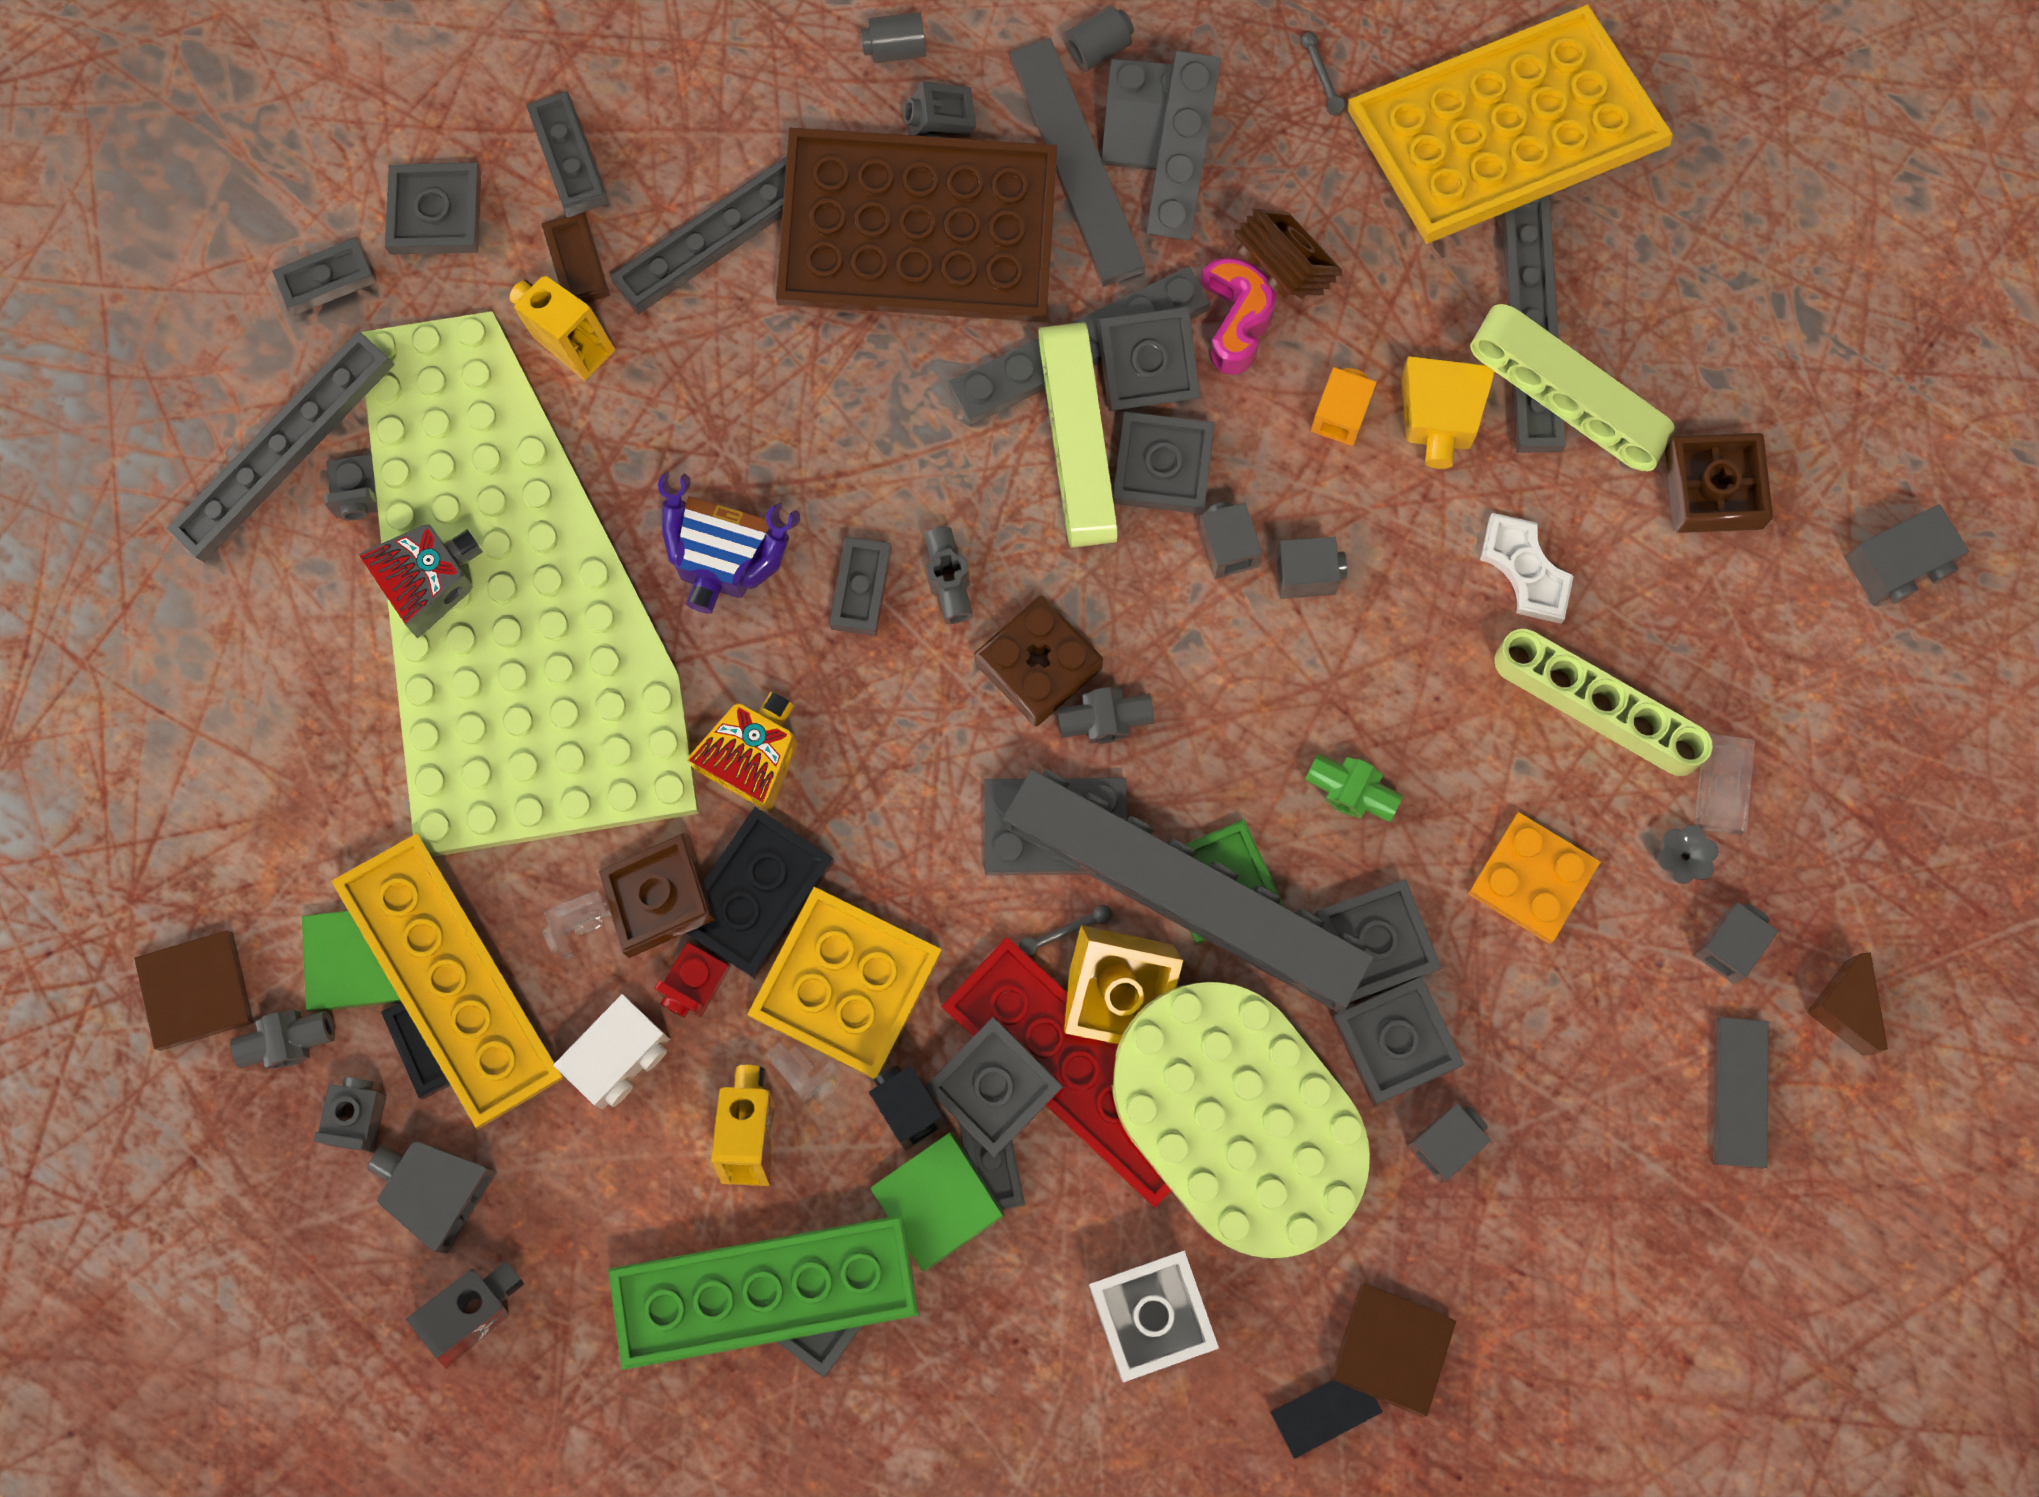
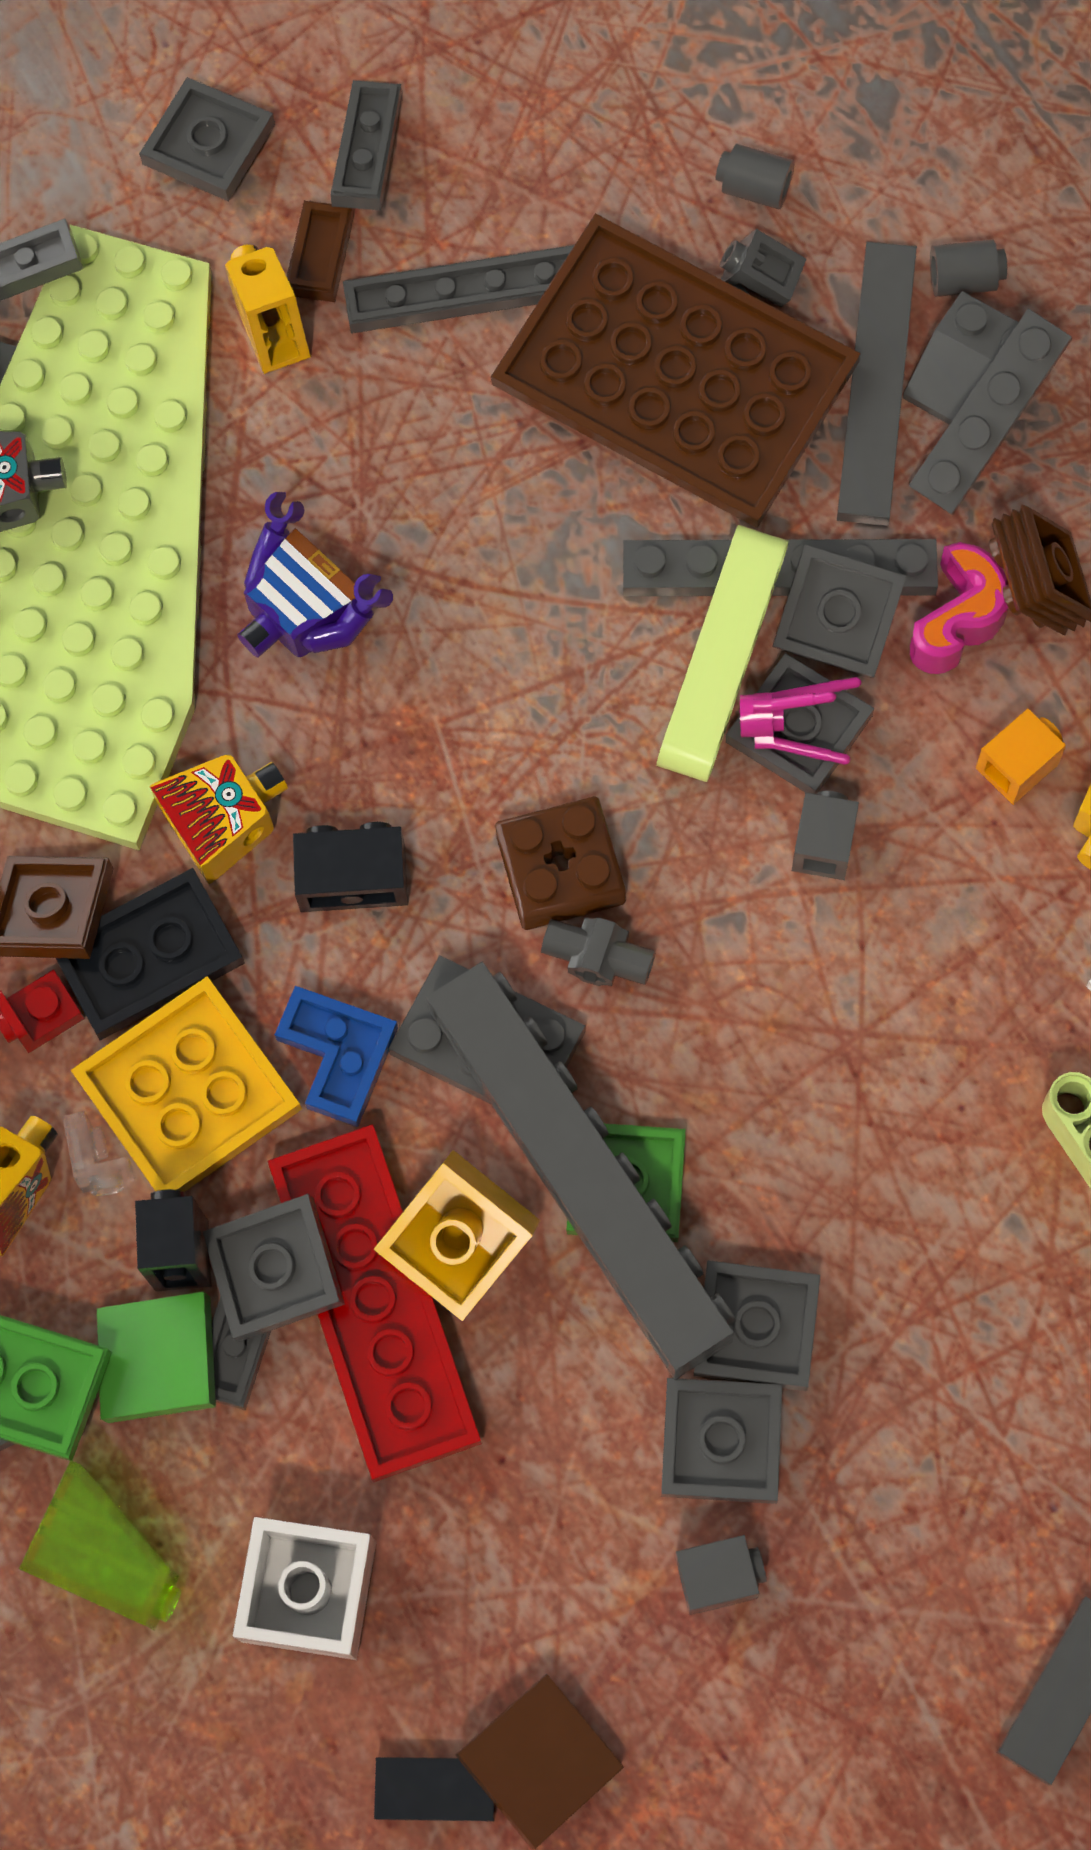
camera: 30 degrees right, 5 degrees down
dark grey plate [272,237,376,316] -> none
dark grey plate [830,537,892,636] -> none
dark grey axle [924,527,973,624] -> none
dark grey hinge [1019,905,1112,957] -> none
yellowish green plate [1112,982,1370,1258] -> none
dark grey brick [1276,537,1347,599] -> none
bright green axle [1304,753,1404,823] -> none
light orange plate [1467,812,1601,944] -> none
none -> clear neon green slope [19,1460,181,1631]
none -> blue plate [275,986,399,1127]
none -> black brick [293,822,408,912]
none -> dark pink plant [740,677,862,765]

